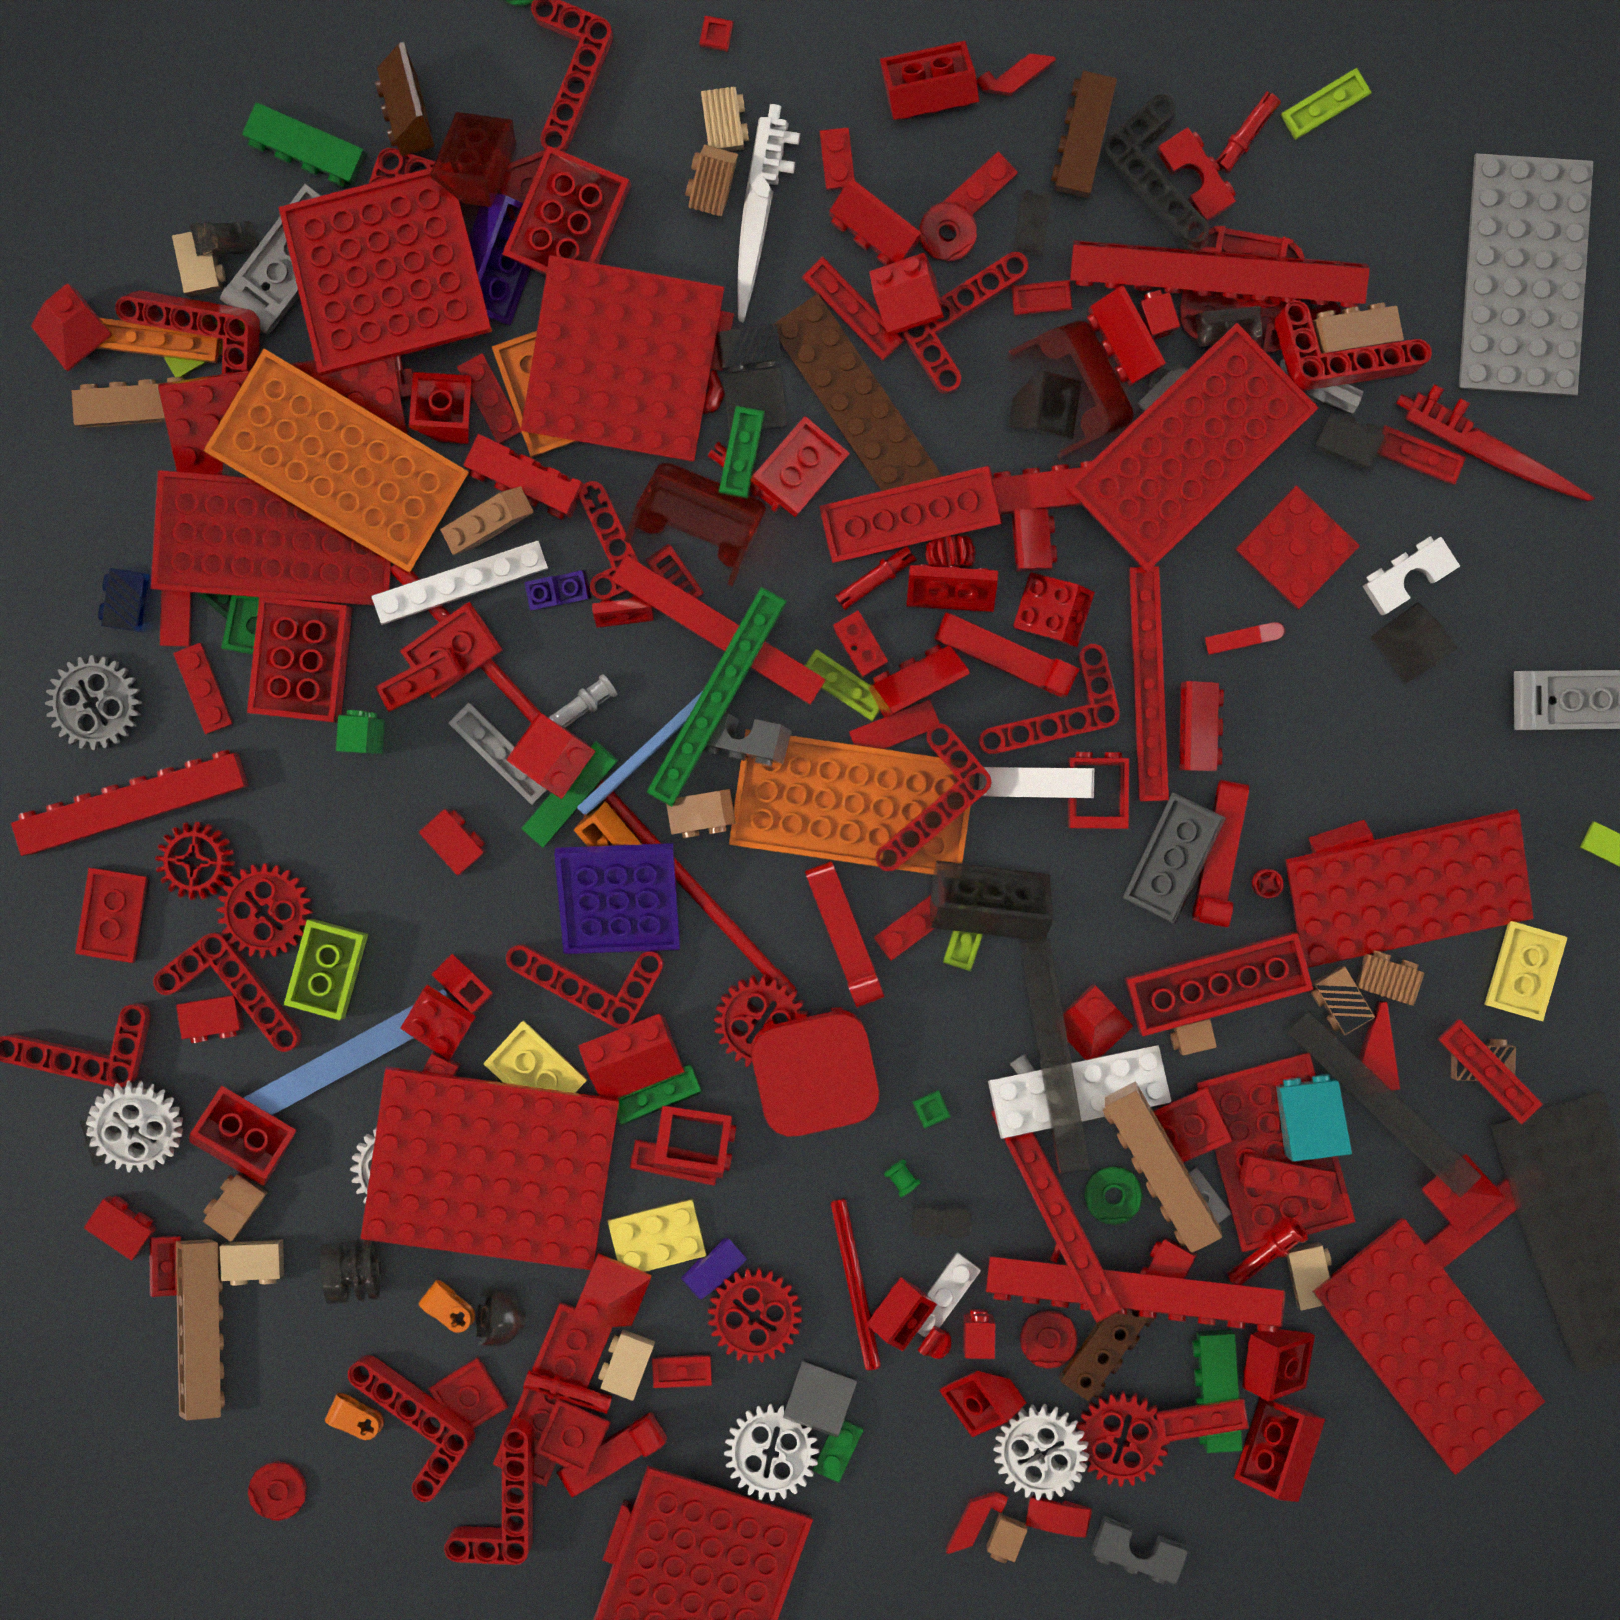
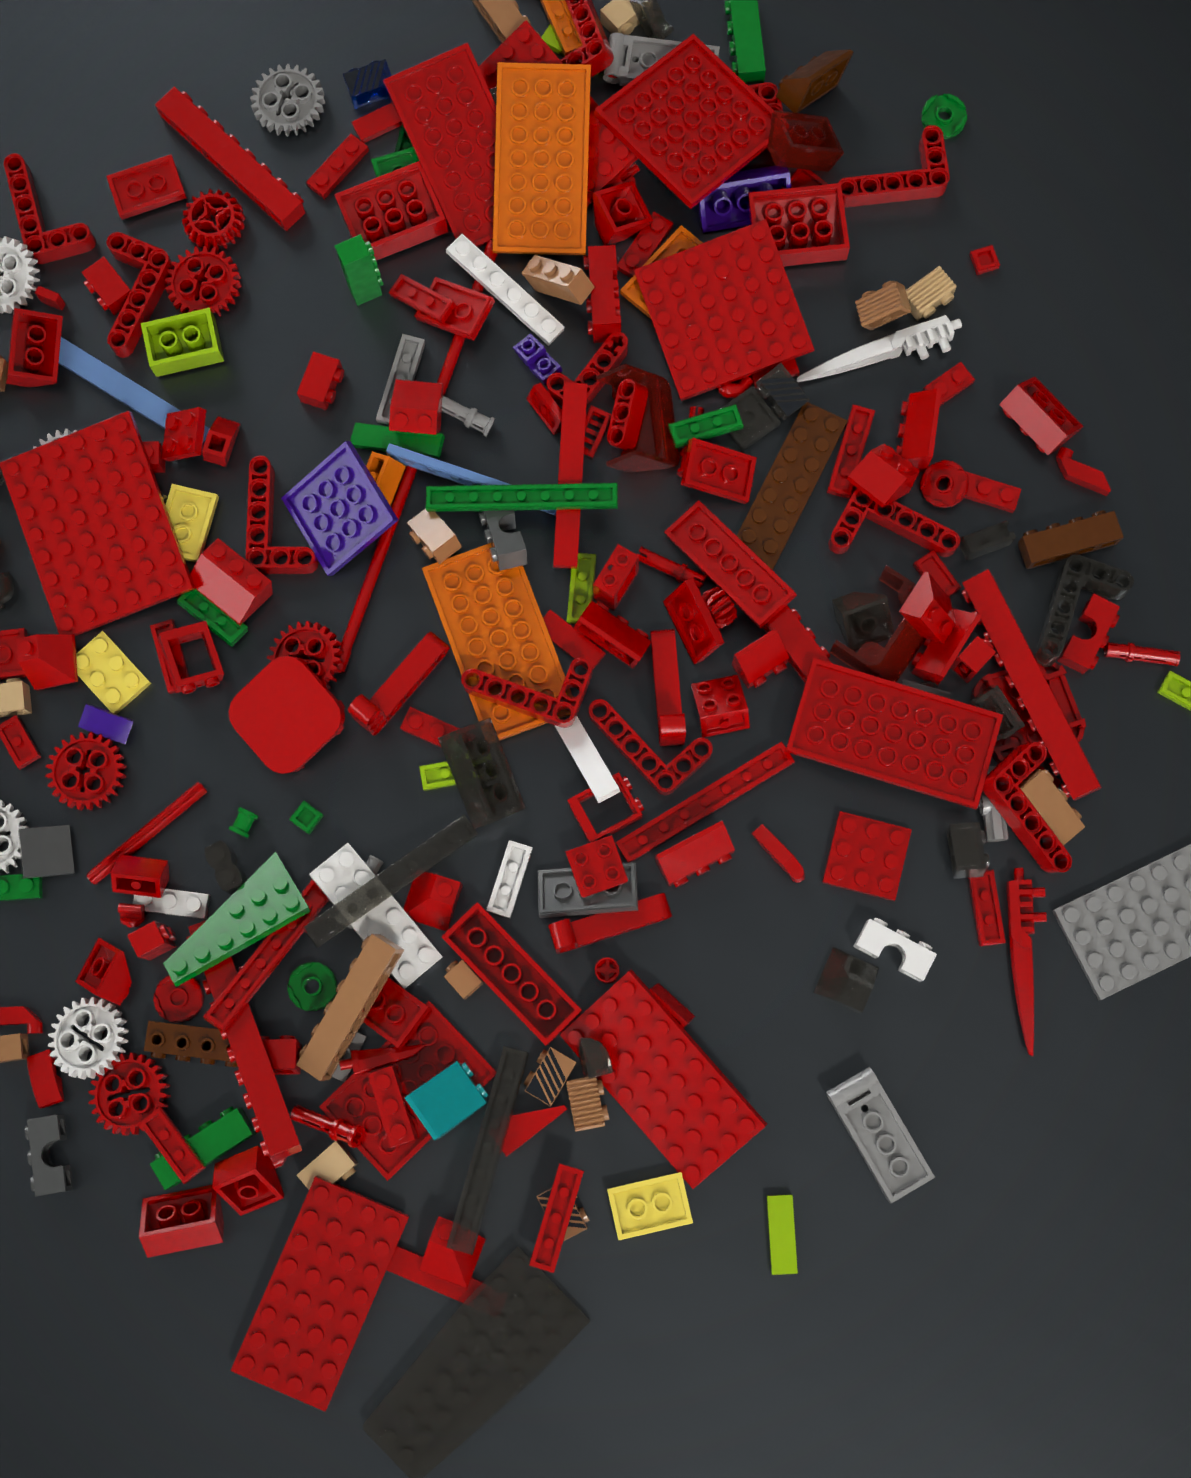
camera: 65 degrees right, 10 degrees down
none -> red tile [35,286,66,311]
none -> green wing [163,852,310,987]
none -> red bar [339,1044,426,1075]
none -> white plate [486,840,533,919]
none -> red bracket [565,835,628,898]
none -> clear smoke brick [578,1038,613,1078]
none -> red beam [607,378,648,451]
none -> red slope [899,572,956,644]

